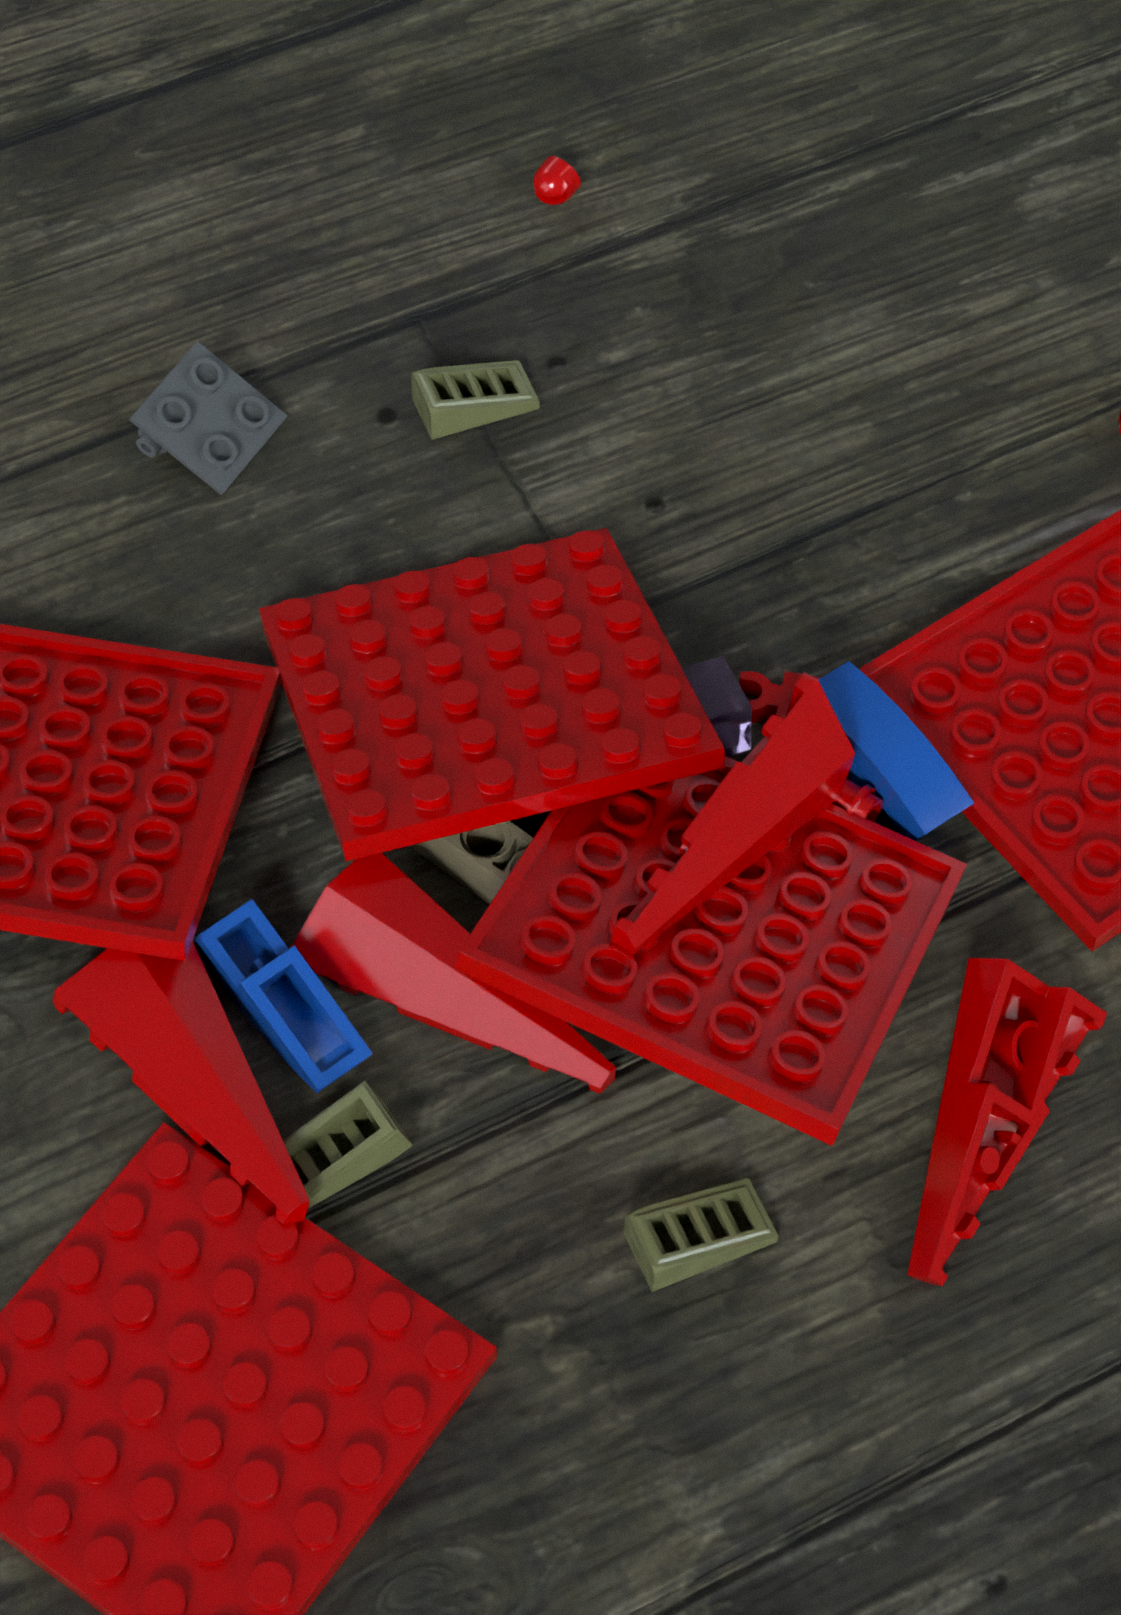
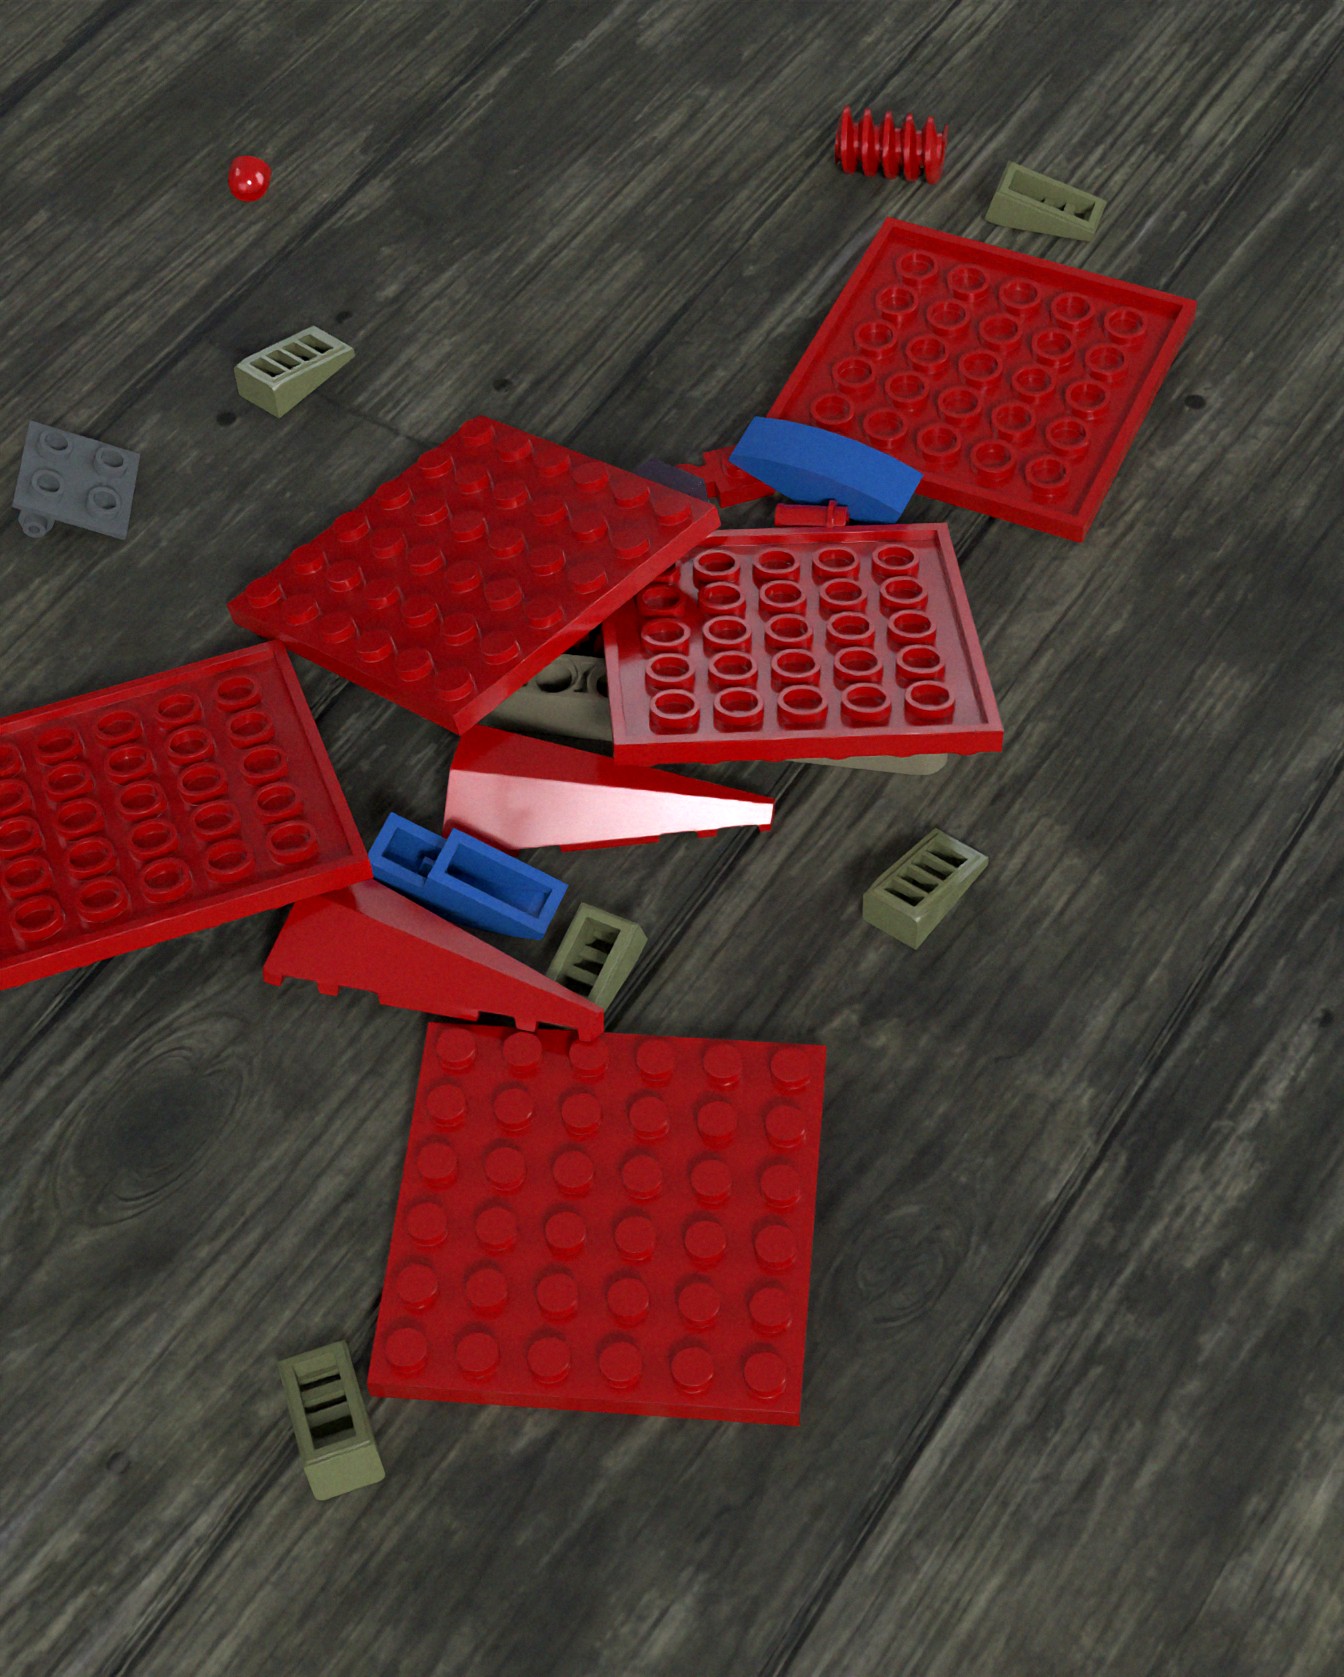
camera: 25 degrees left, 5 degrees down
red wedge [610,672,856,955] -> none
red wedge [907,958,1107,1286] -> none

